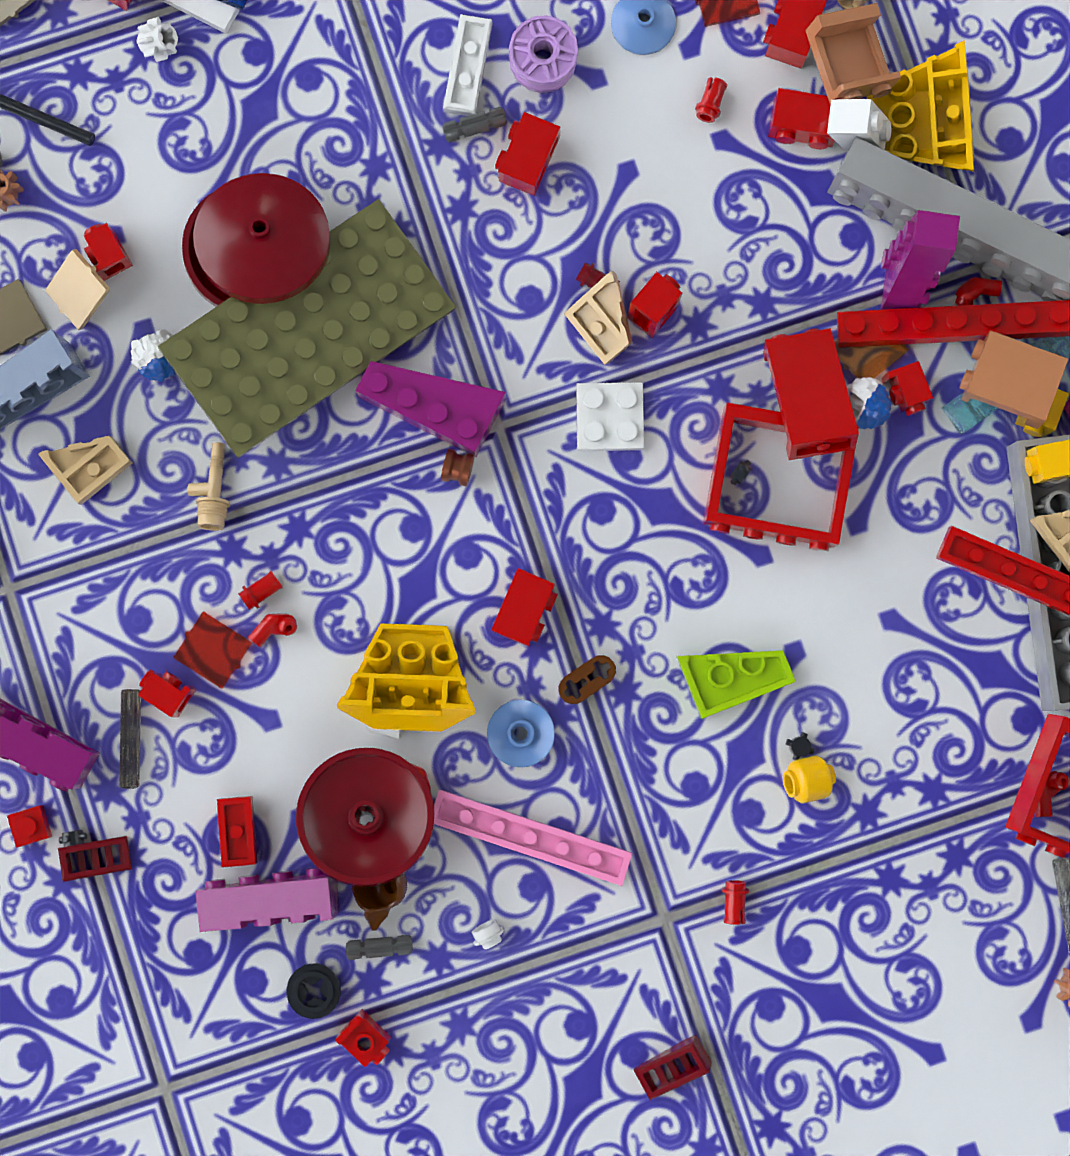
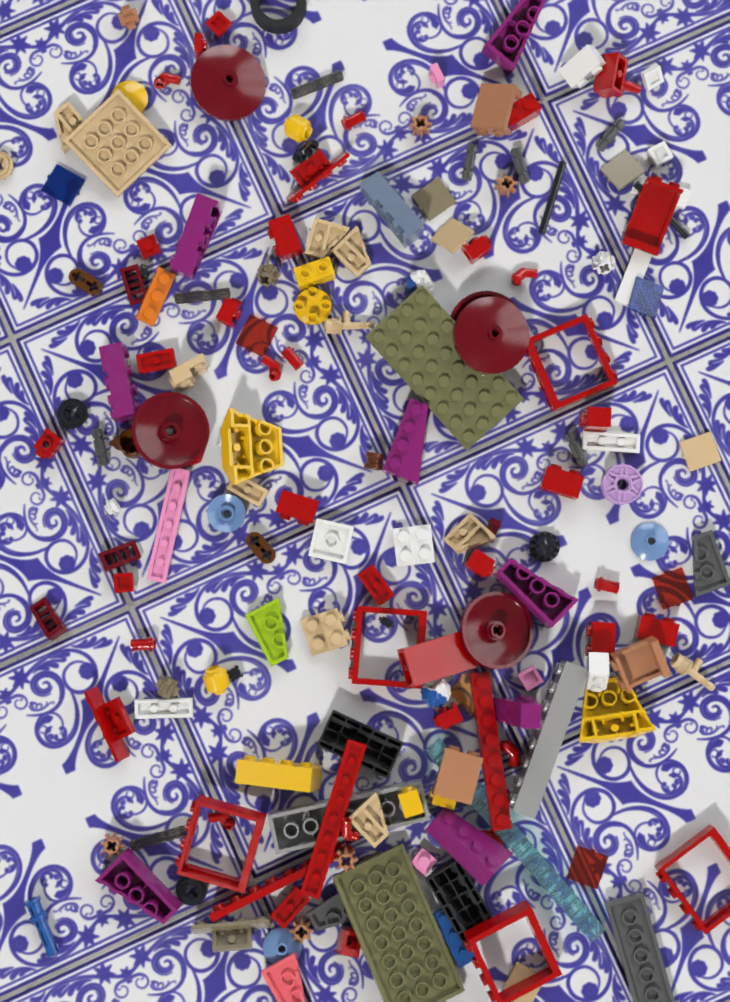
camera: 85 degrees right, 0 degrees up
none -> reddish brown beam [69,268,103,297]
none -> red bracket [84,686,136,762]
none -> dark red slope [98,540,142,573]
none -> red plate [113,572,135,593]
none -> white tile [134,697,194,719]
none -> orange plate [135,267,176,327]
none -> dark tan gear [155,675,180,699]
none -> tan plate [168,353,210,391]
none -> tan plate [226,479,269,508]
none -> yellow wedge [235,755,323,793]
none -> dark tan gear [256,263,281,288]
none -> red brick [266,214,303,261]
none -> yellow brick [293,256,336,291]
none -> yellow dish [294,287,332,325]
none -> tan plate [300,608,351,656]
none -> tan wing [304,218,350,259]
none -> white plate [308,518,354,564]
none -> black piece [317,710,404,779]
none -> red plate [357,564,395,606]
none -> dark red dish [459,591,534,669]
none -> magenta wedge [493,558,579,629]
none -> red arm [511,268,538,286]
none -> bright pink plate [517,665,544,692]
none -> red window [526,314,618,412]
none -> black gear [529,531,560,562]
none -> red brick [579,407,612,432]

